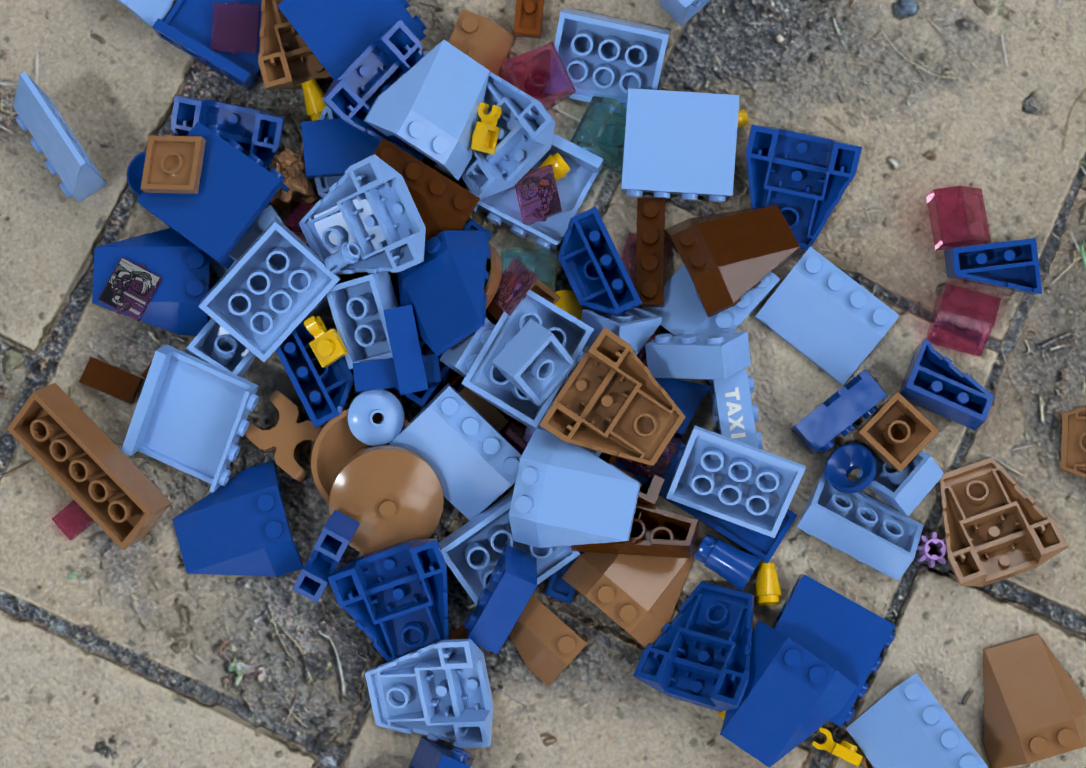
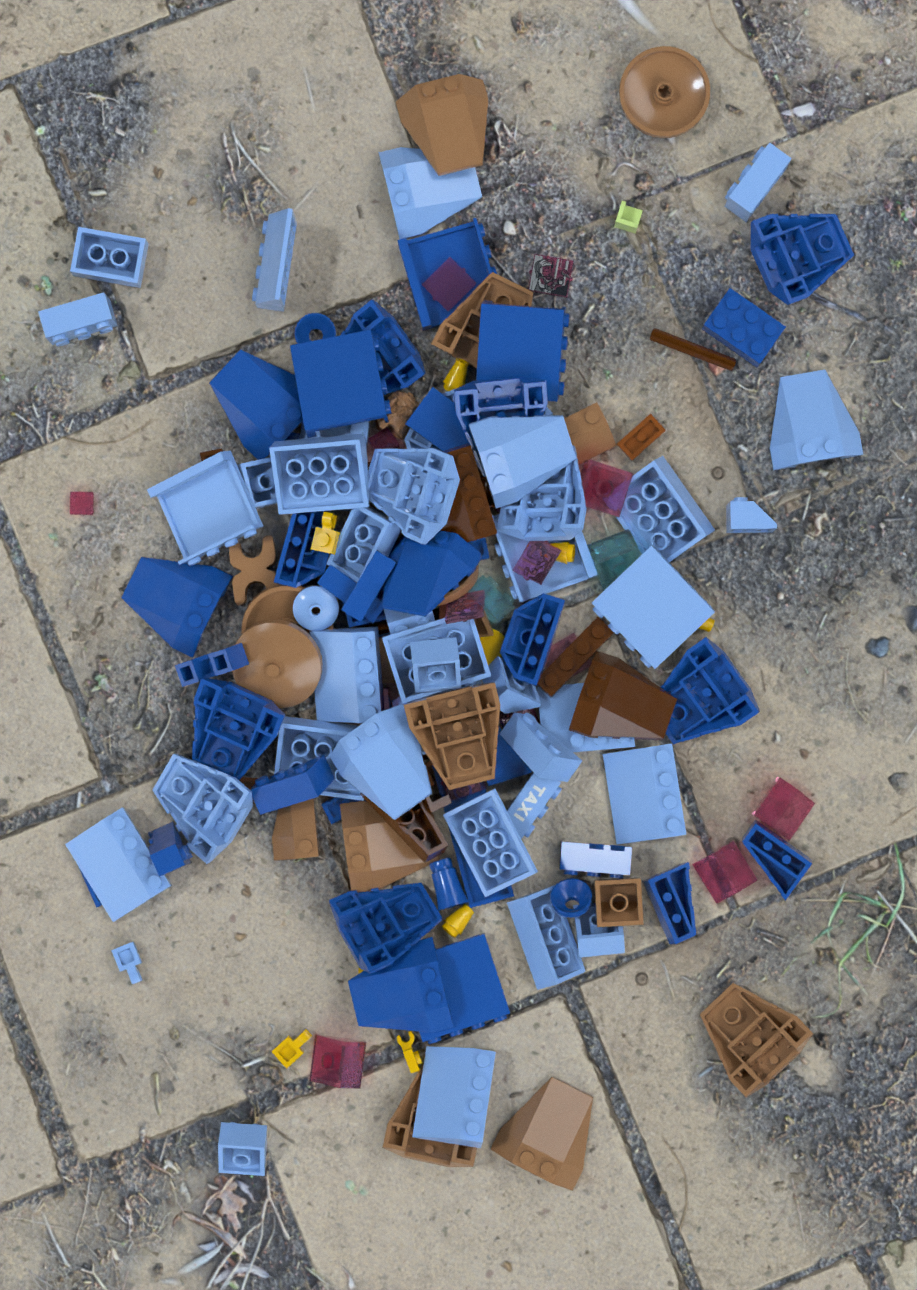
camera: 45 degrees right, 5 degrees up
medium nougat brick [7,383,171,550] -> none
reddish brown tile [79,357,144,405] -> none
piece [98,257,163,322] -> none
medium nougat plate [141,135,206,194] -> none
light blue pin [325,242,361,273] -> none
yellow plate [471,102,502,155] -> none
lavender gear [917,532,947,568] -> none
medium nougat wedge [939,457,1068,587] -> none

